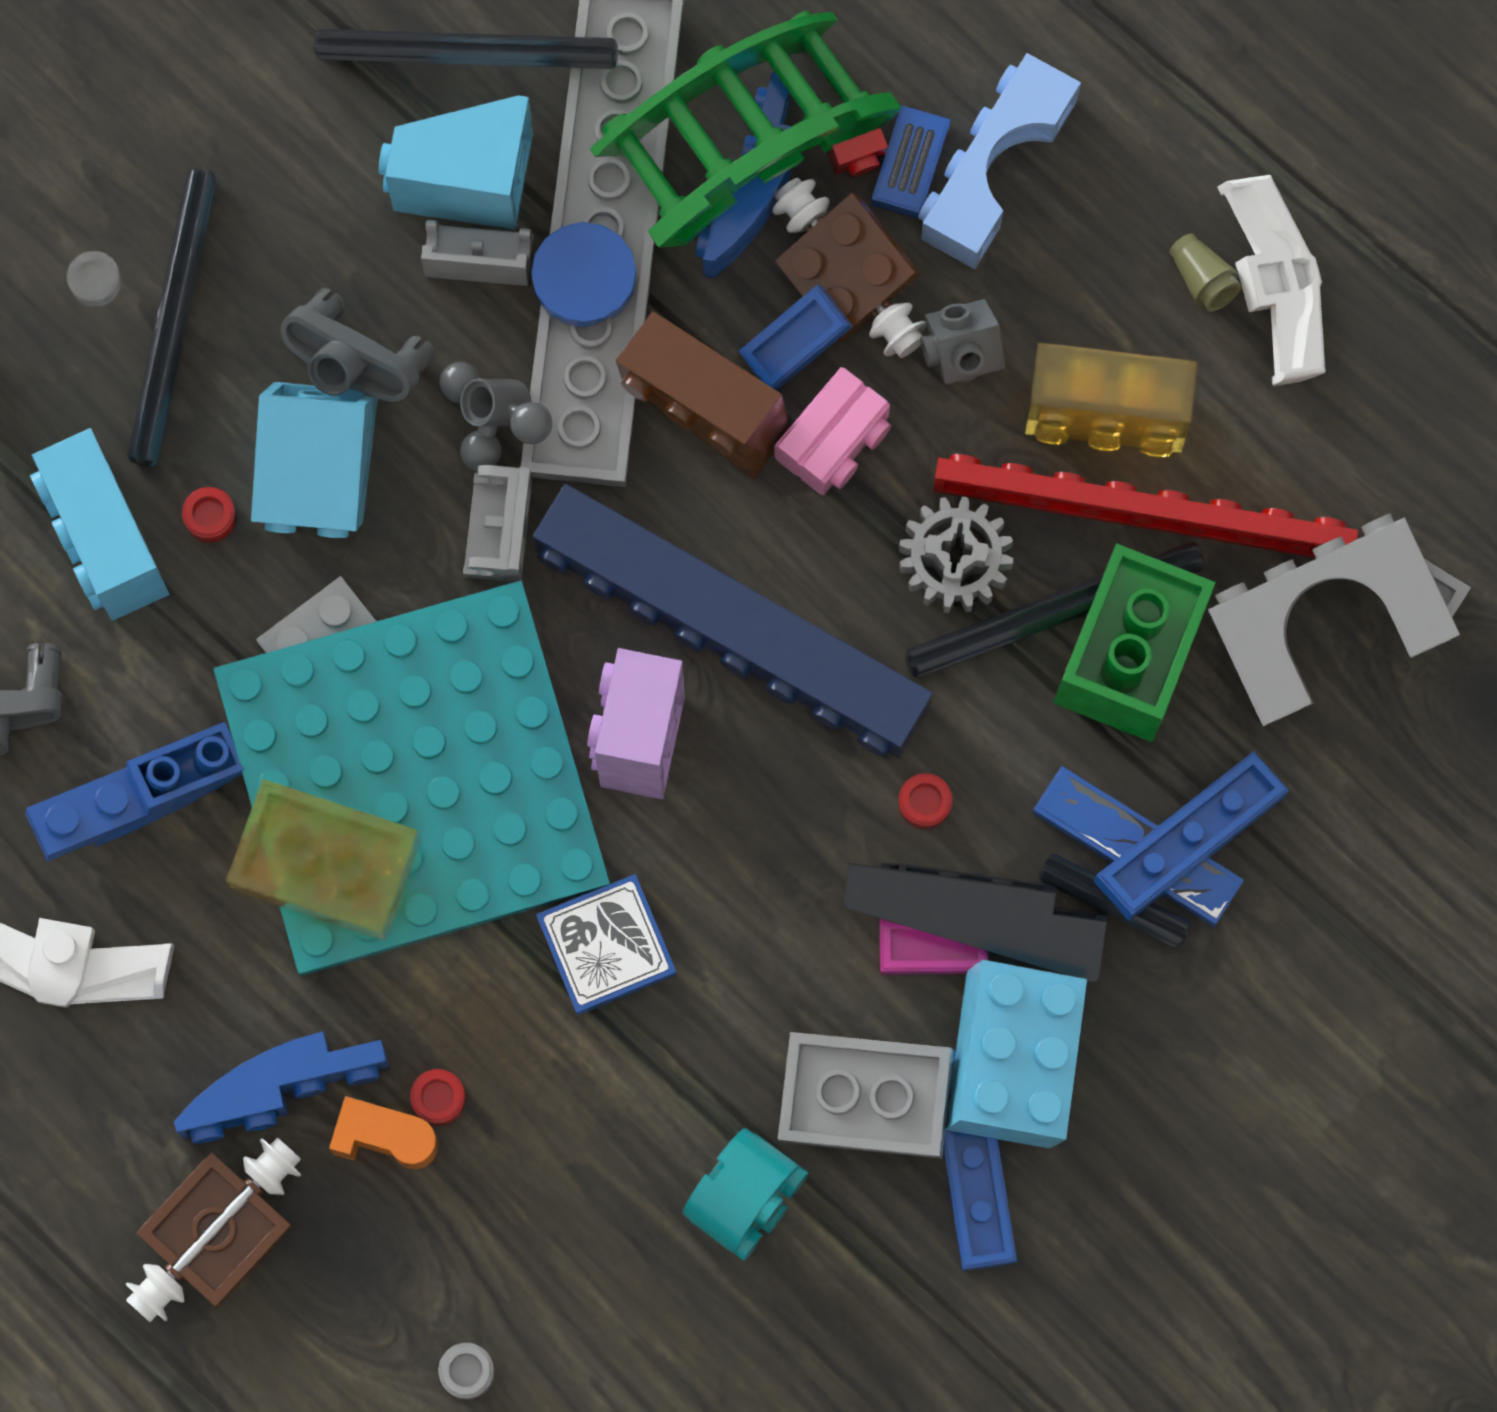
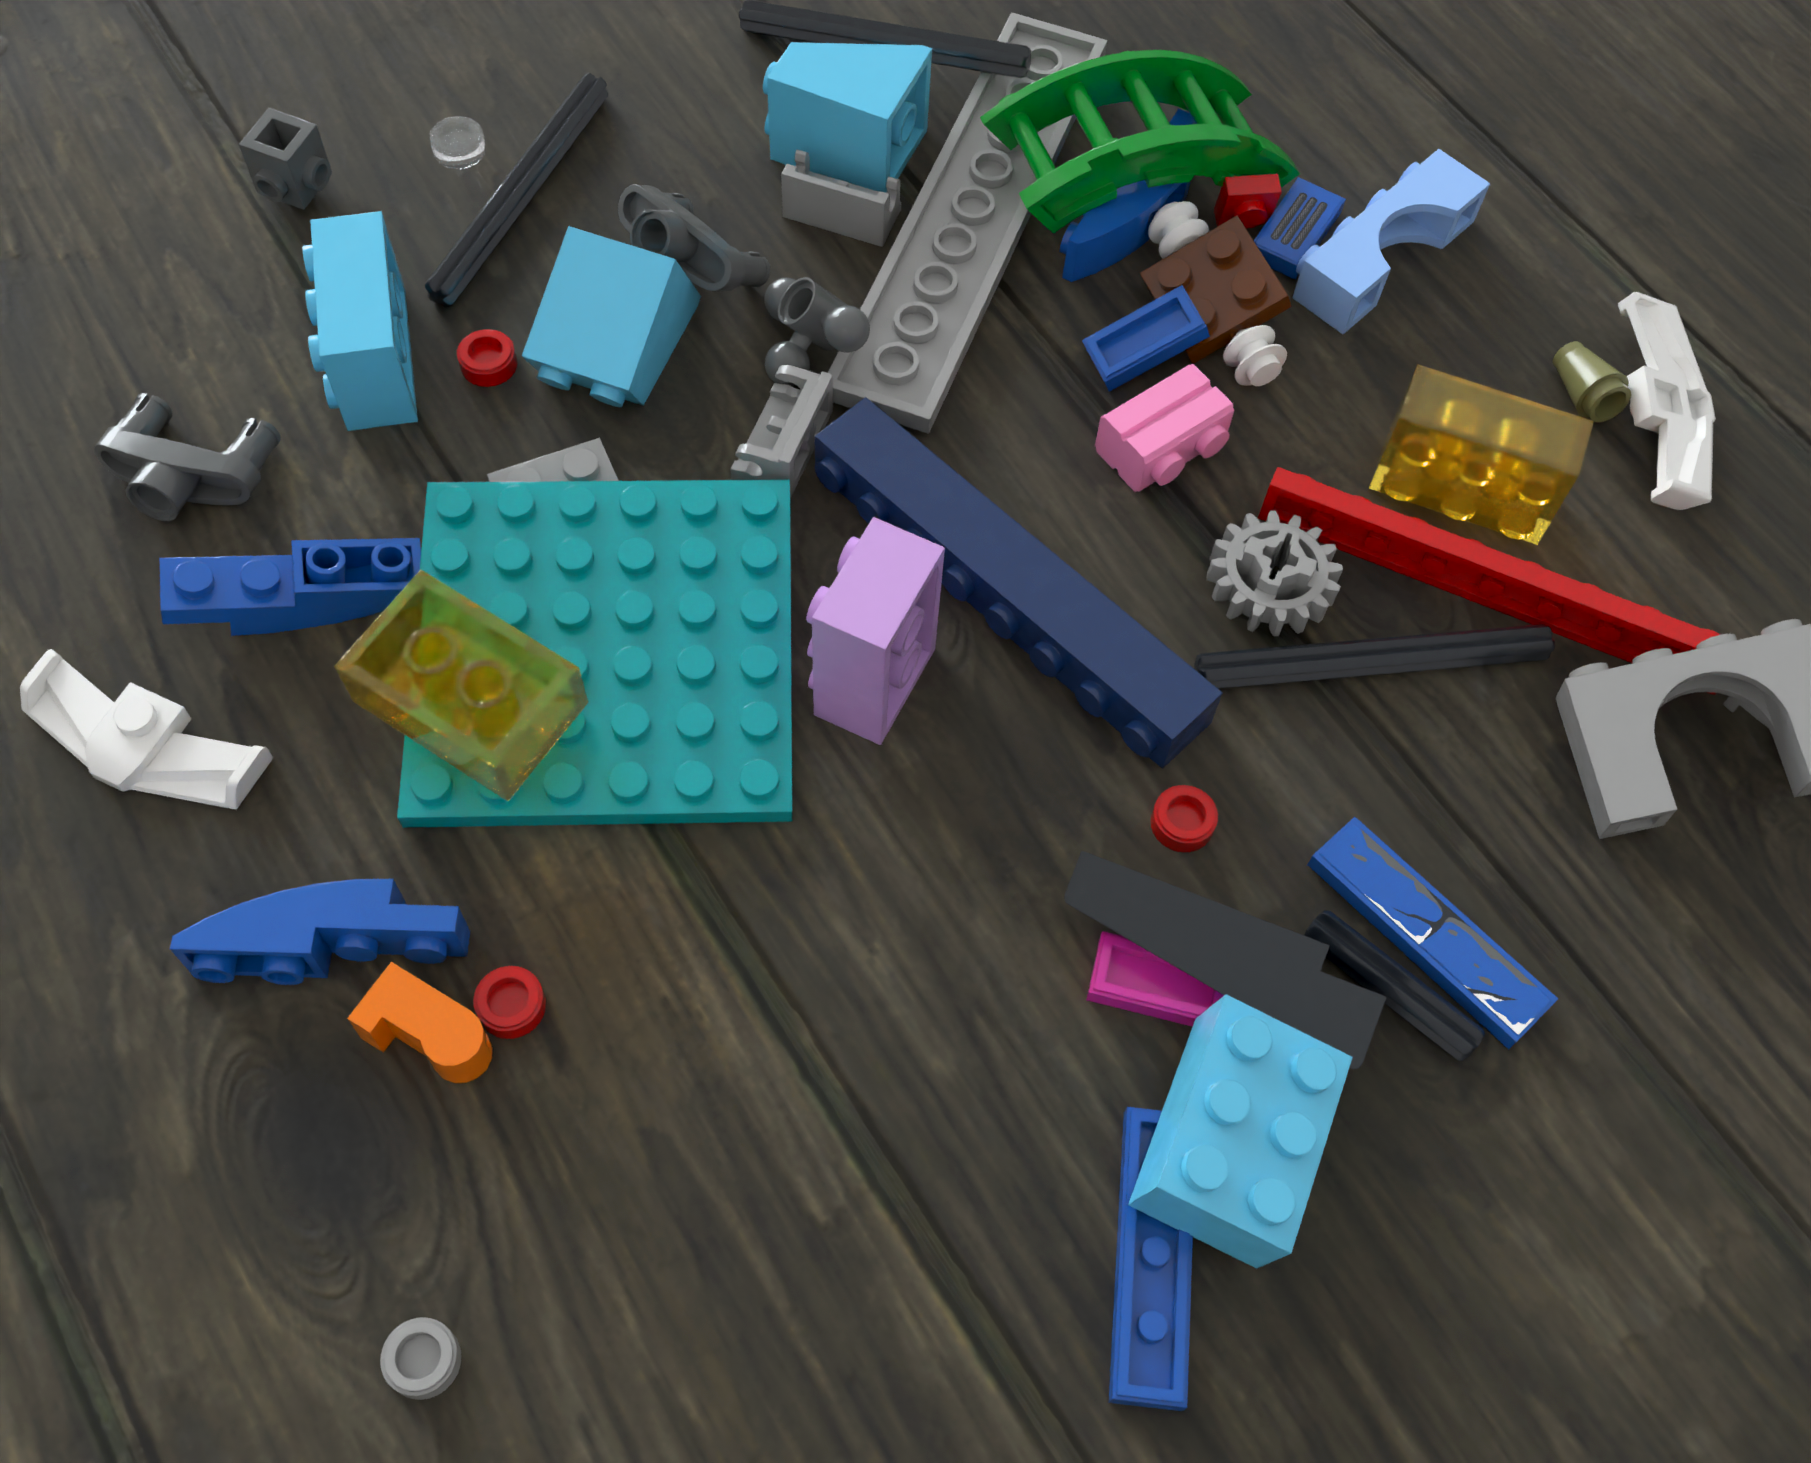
camera: 10 degrees right, 15 degrees down
reddish brown plate [126,1138,301,1322] -> none
blue tile [531,222,637,327] -> none
tile [536,874,677,1016] -> none
reddish brown wedge [616,311,790,480] -> none
teal brick [682,1128,809,1262] -> none
light grey plate [778,1032,954,1159] -> none
dark grey brick [920,299,1006,385] -> none
green slope [1053,543,1216,742] -> none
blue tile [1093,751,1289,921] -> none

